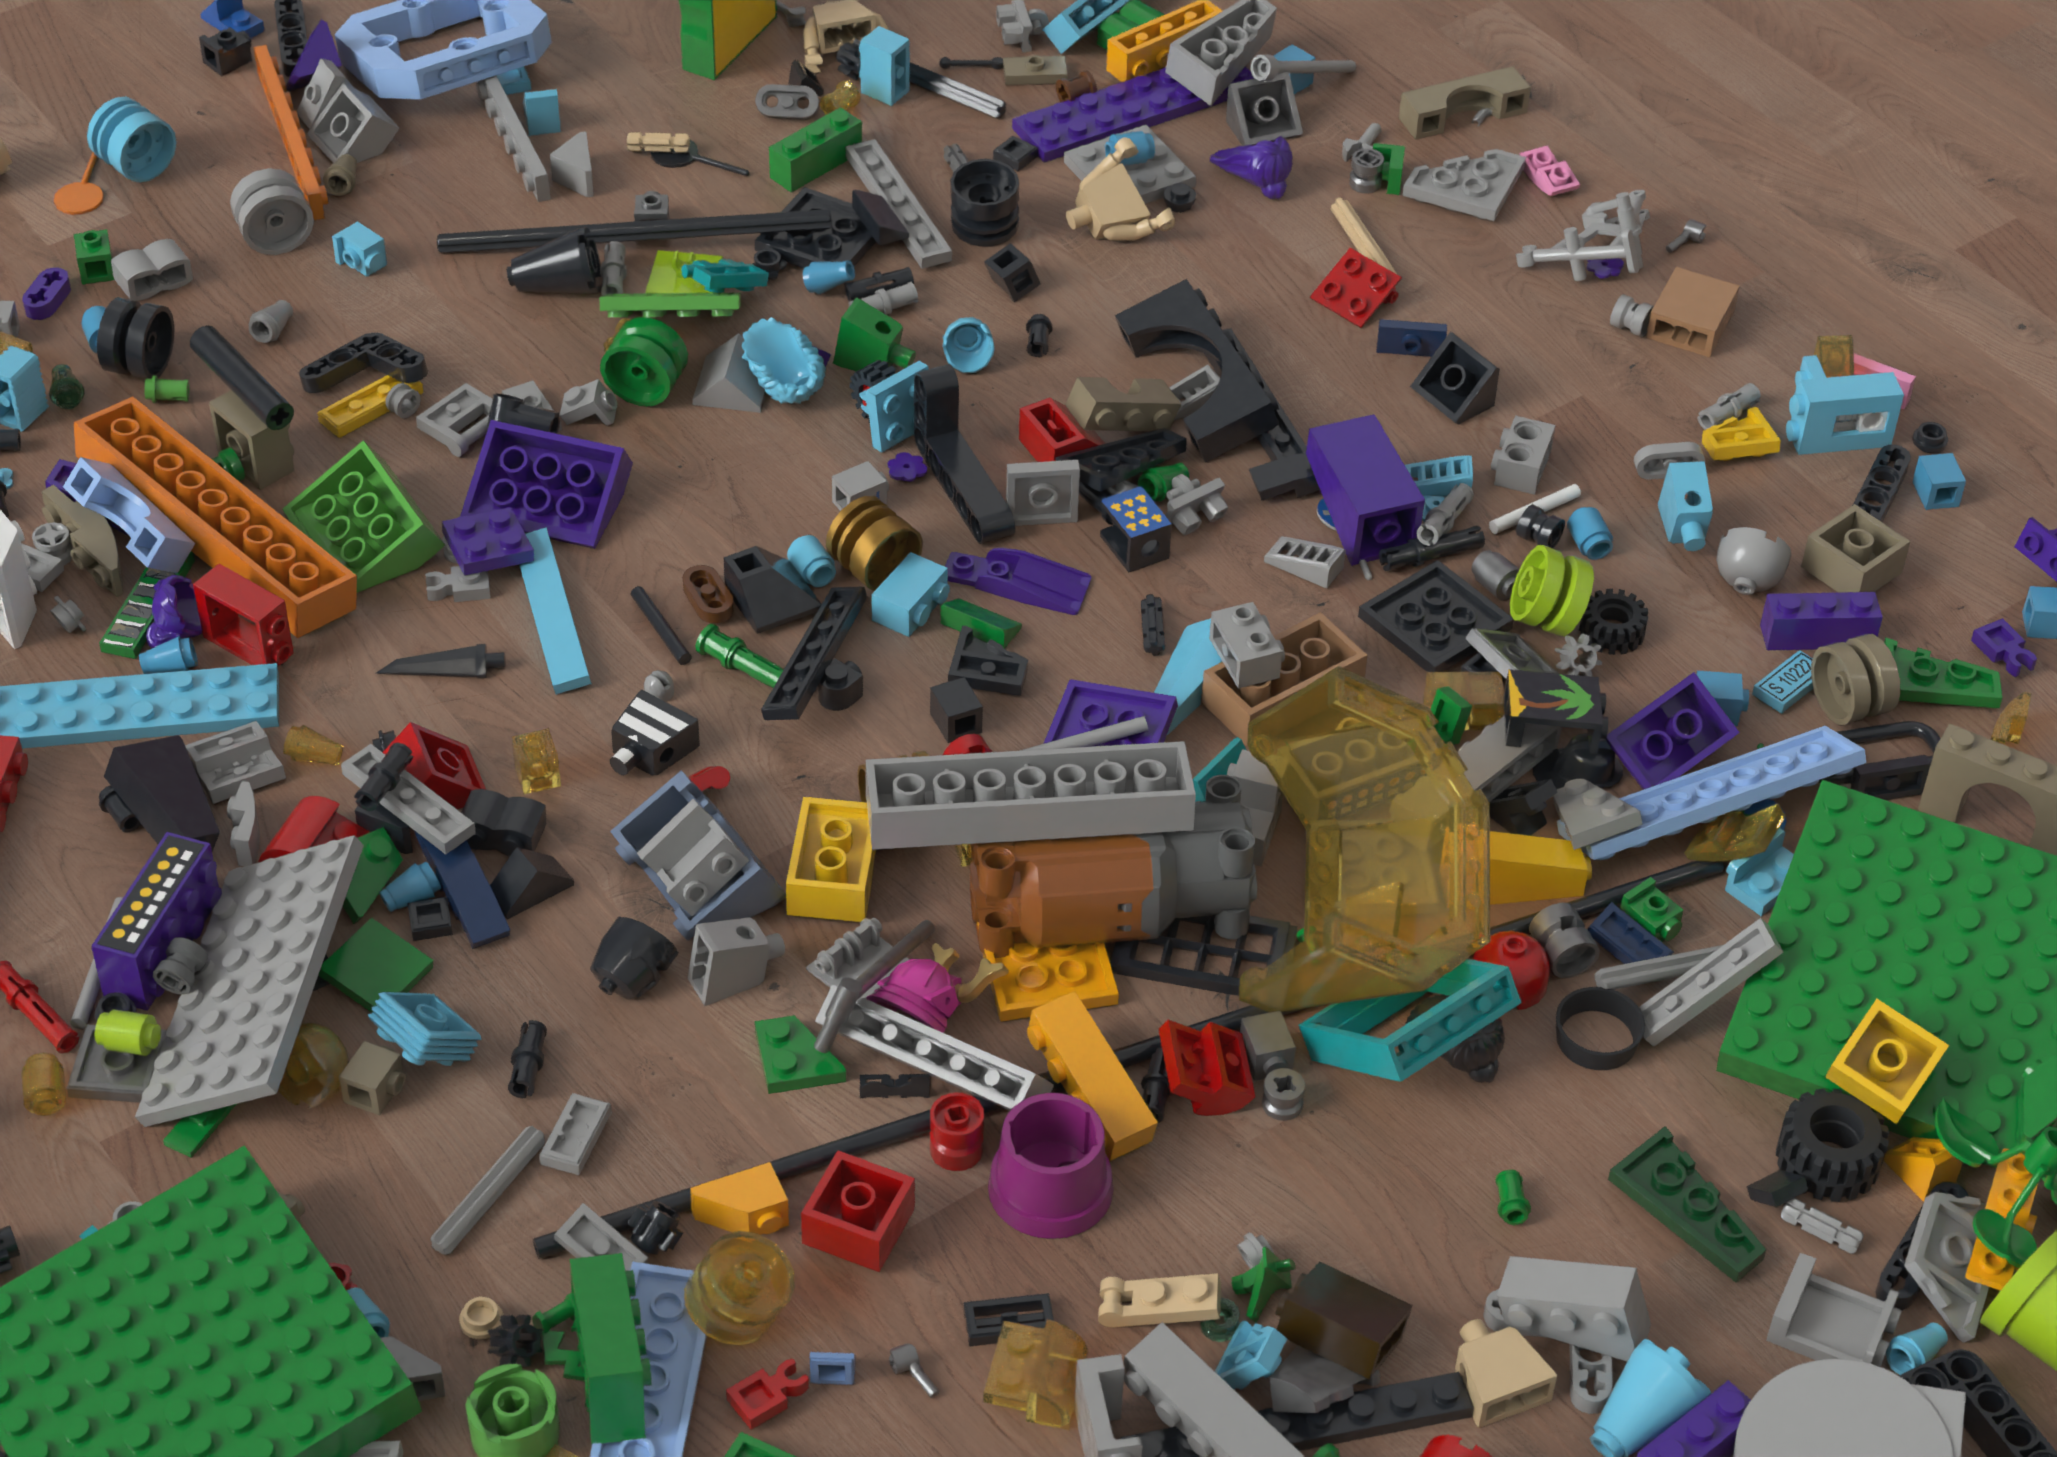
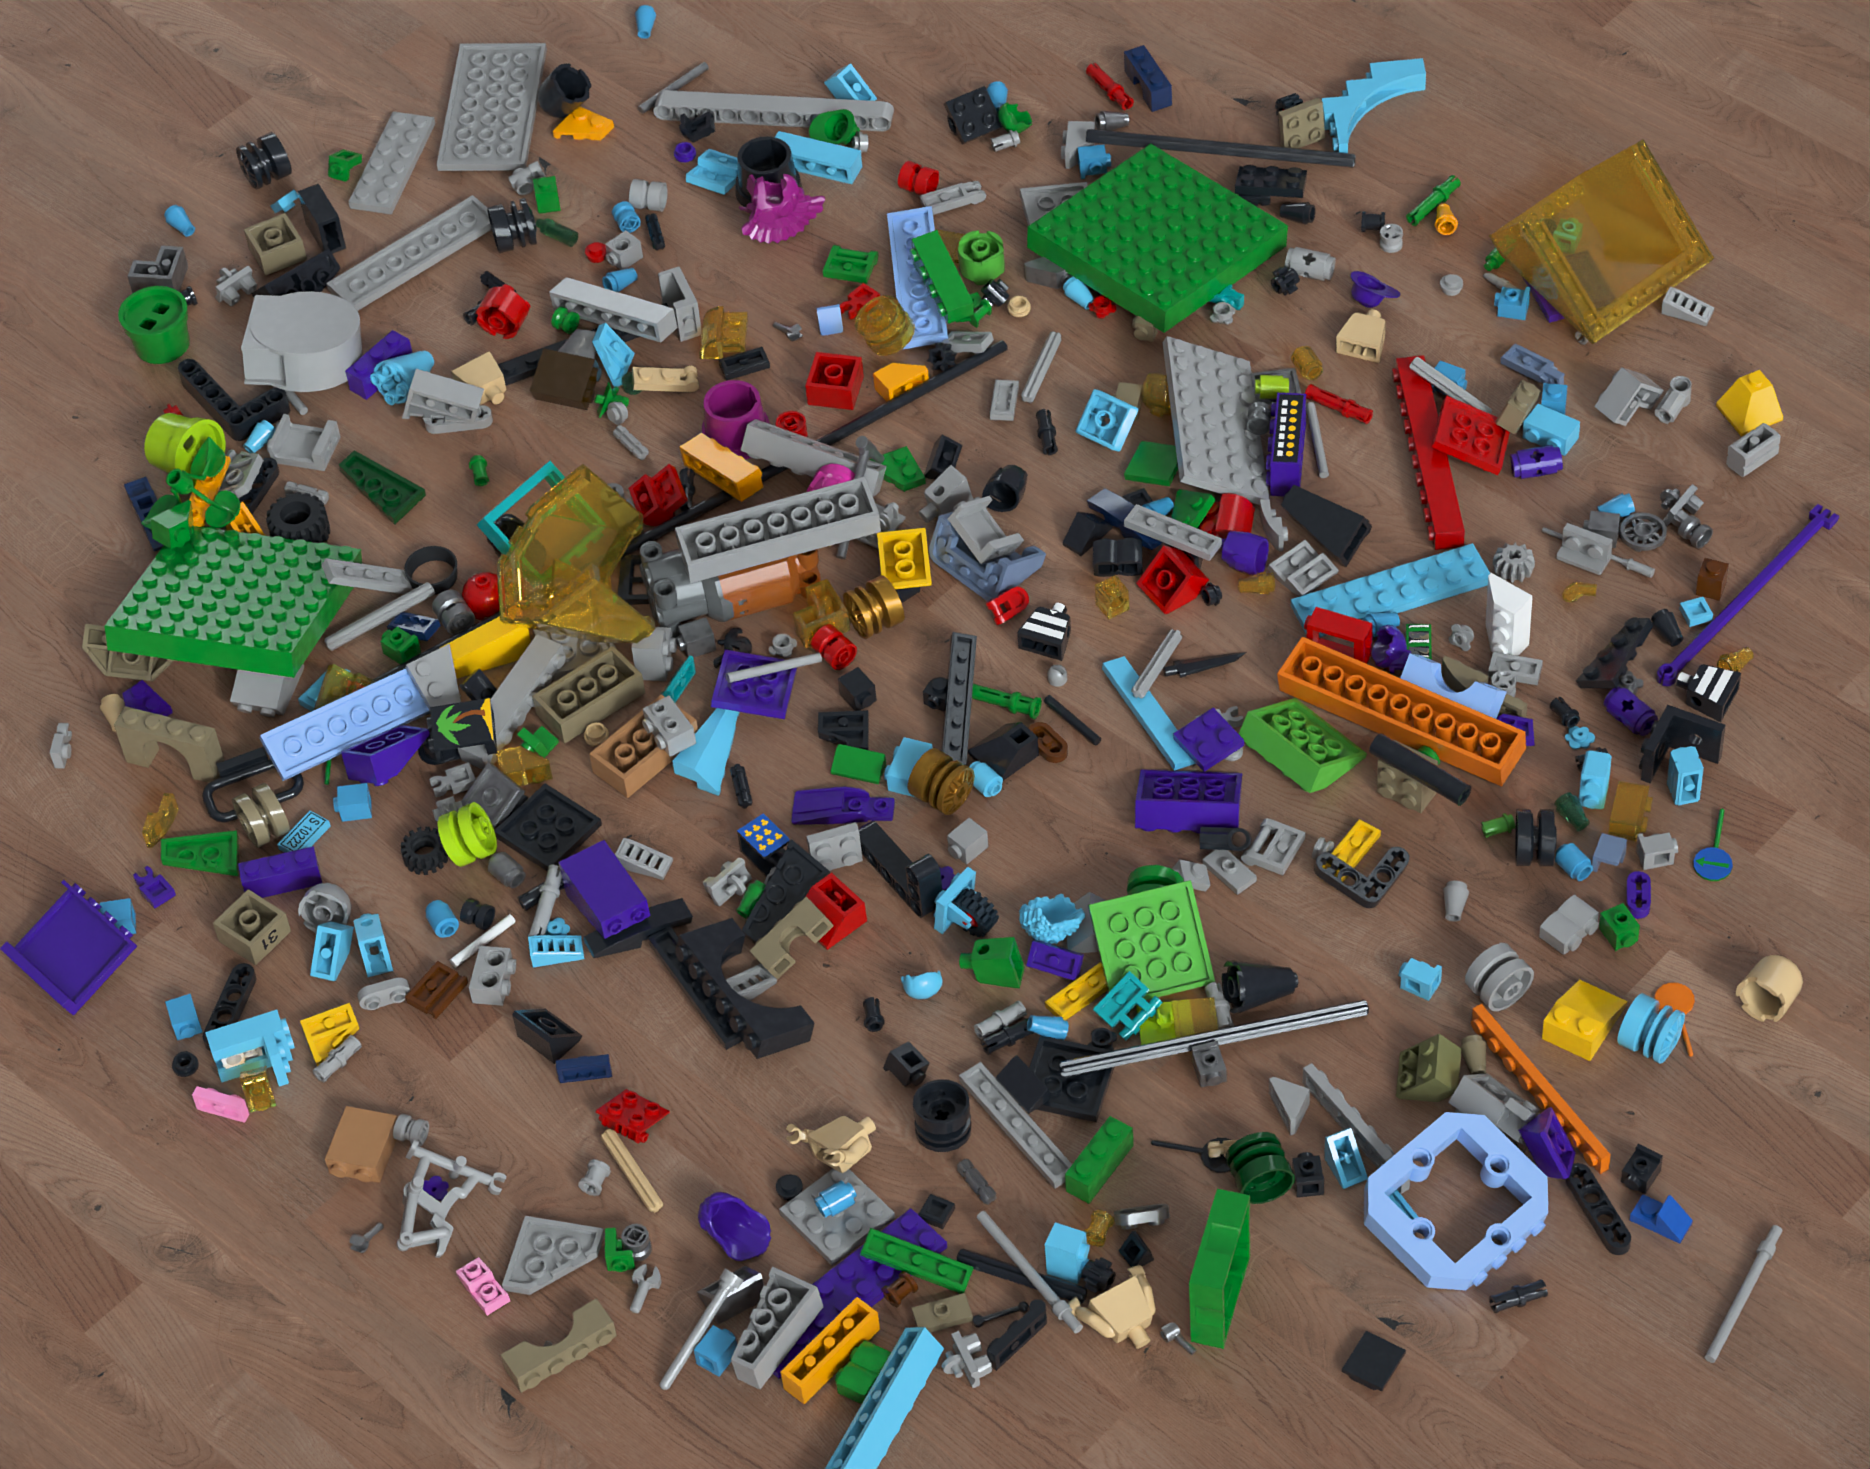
camera: 175 degrees right, 5 degrees up
black pin [354,743,413,811] -> none
black tile [1747,1170,1808,1207] -> none
yellow brick [1825,999,1949,1124] -> none
none -> medium azure slope [310,921,354,981]
none -> reddish brown plate [405,961,468,1019]
none -> light grey bush [578,1159,611,1196]
none -> light grey axle [613,425,649,460]
none -> green tile [860,1228,974,1294]
none -> black slope [924,434,963,480]
none -> light grey bar [977,1211,1083,1333]
none -> black plate [987,1299,1047,1371]
none -> yellow tile [1045,962,1108,1020]
none -> light grey axle [1131,629,1182,699]
none -> clear yellow piece [1171,997,1218,1038]
none -> dark purple helmet [1220,531,1269,578]
none -> dark green wheel [1225,1132,1295,1204]
none -> black brick [1292,1152,1324,1198]
none -> olive slope [1396,1034,1461,1102]
none -> yellow slope [1542,980,1628,1061]
none -> sand blue panel [1592,833,1627,872]

